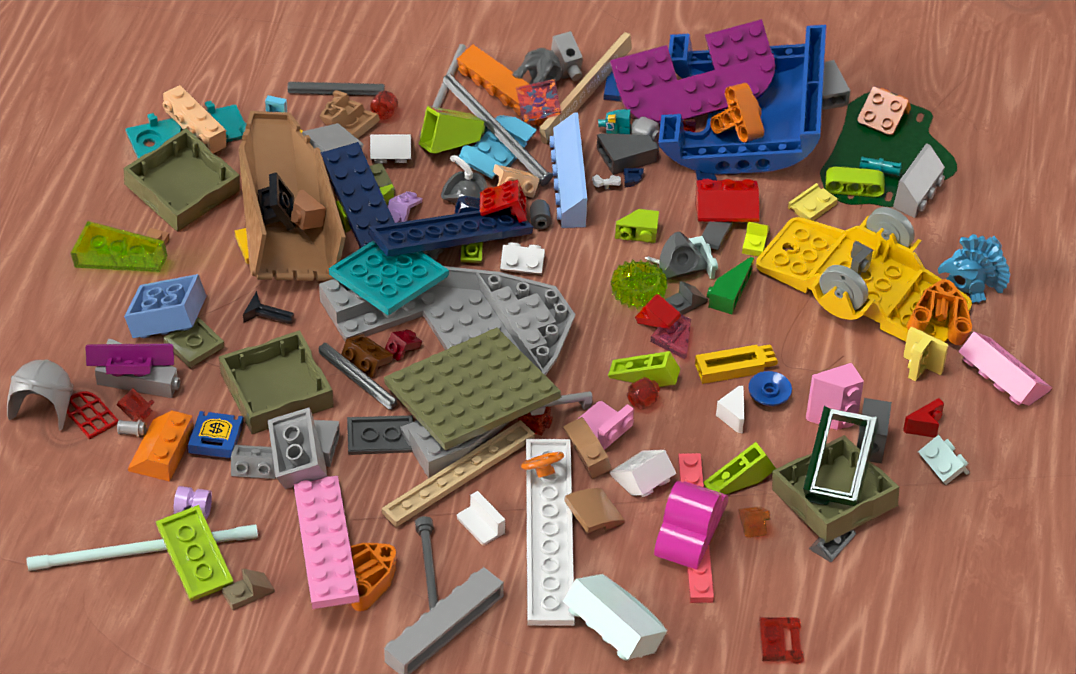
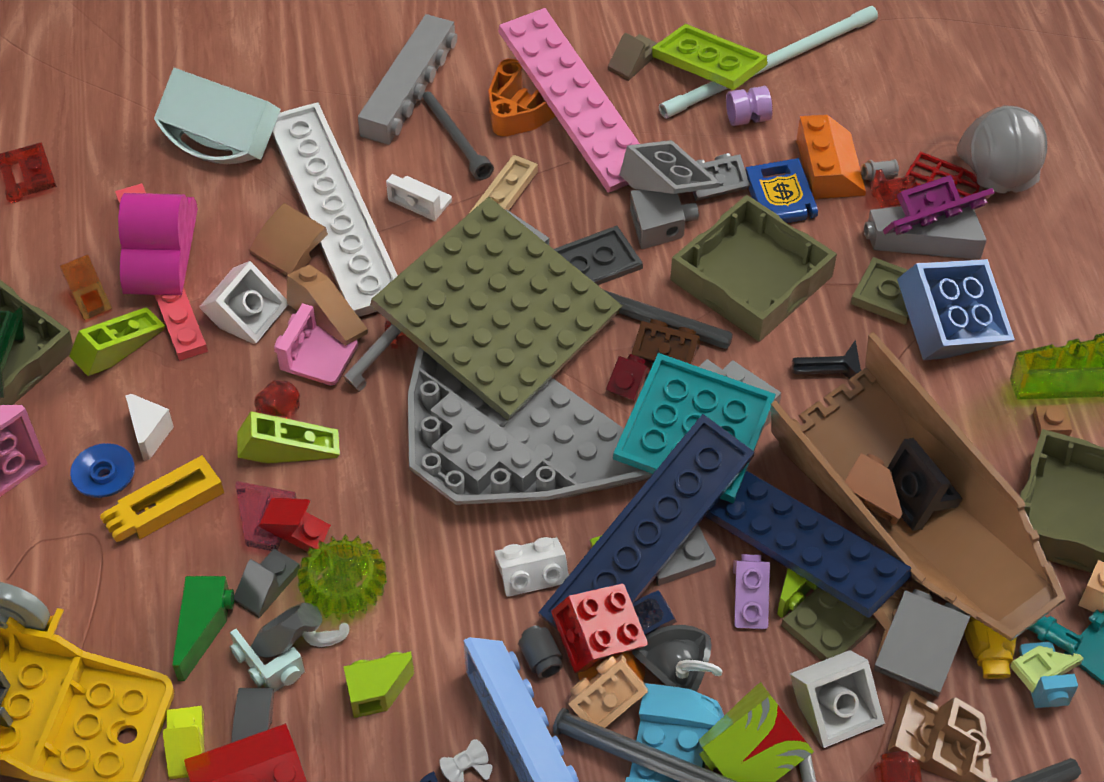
camera: 160 degrees right, 5 degrees up
orange piece [521,452,564,477] -> none

